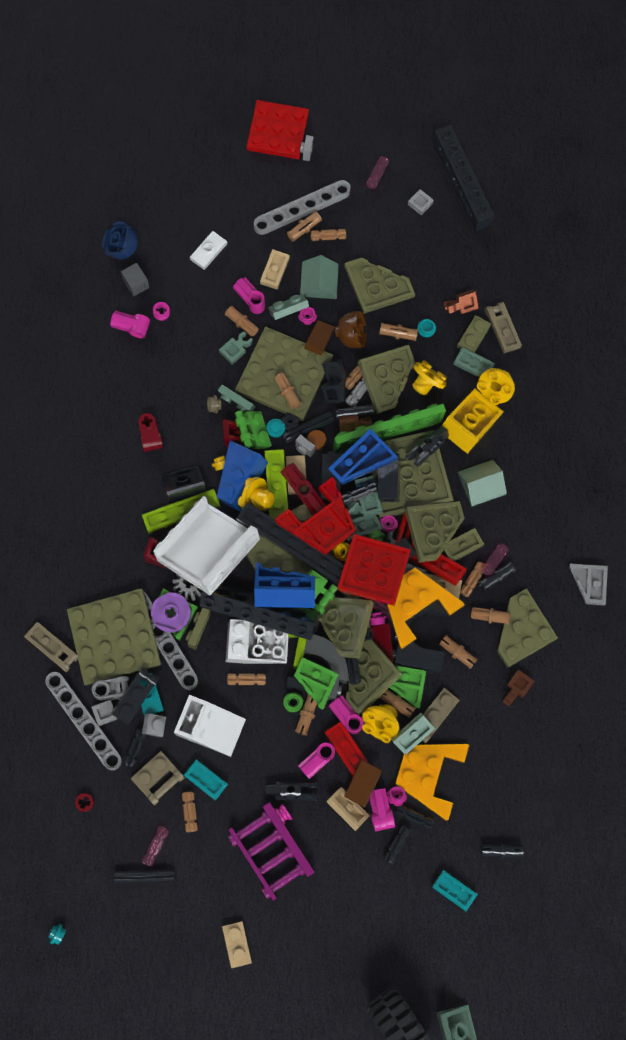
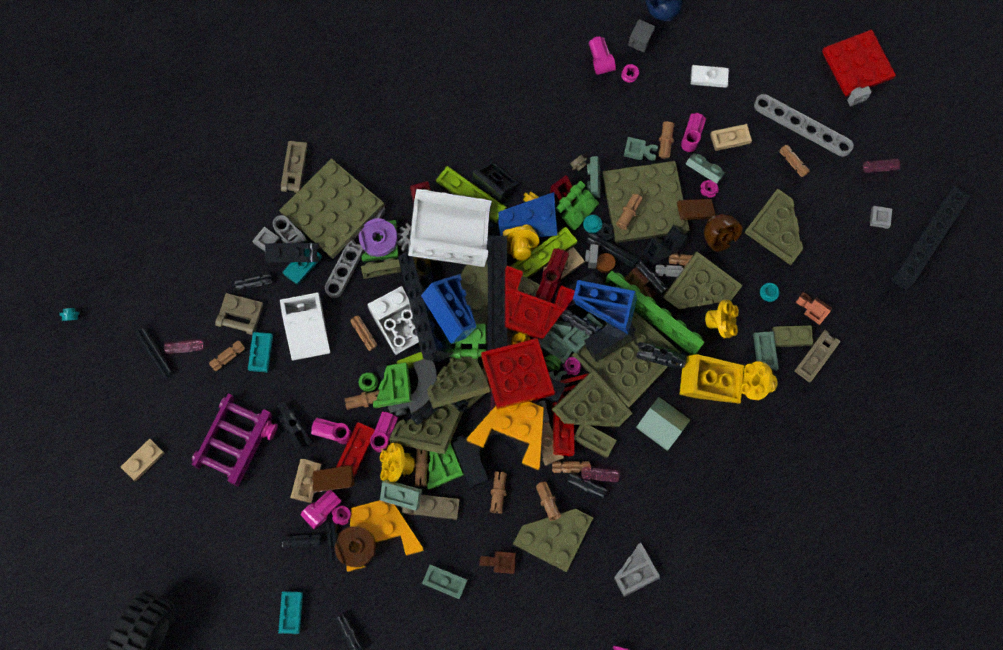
camera: 60 degrees right, 0 degrees up
light grey beam [46,672,122,770] -> none
dark red bush [75,793,94,812] -> none
dark red piece [138,413,163,452] -> none
light grey plate [142,714,166,737] -> none
medium nougat pin [287,211,322,242] -> none
sand green slope [300,255,339,299] -> none
dark pink plate [370,612,387,626] -> none
dark red slope [371,623,393,662] -> none
medium nougat pin [379,323,418,341] -> none
none -> reddish brown plate [335,526,376,568]
none -> sand green plate [422,565,467,599]

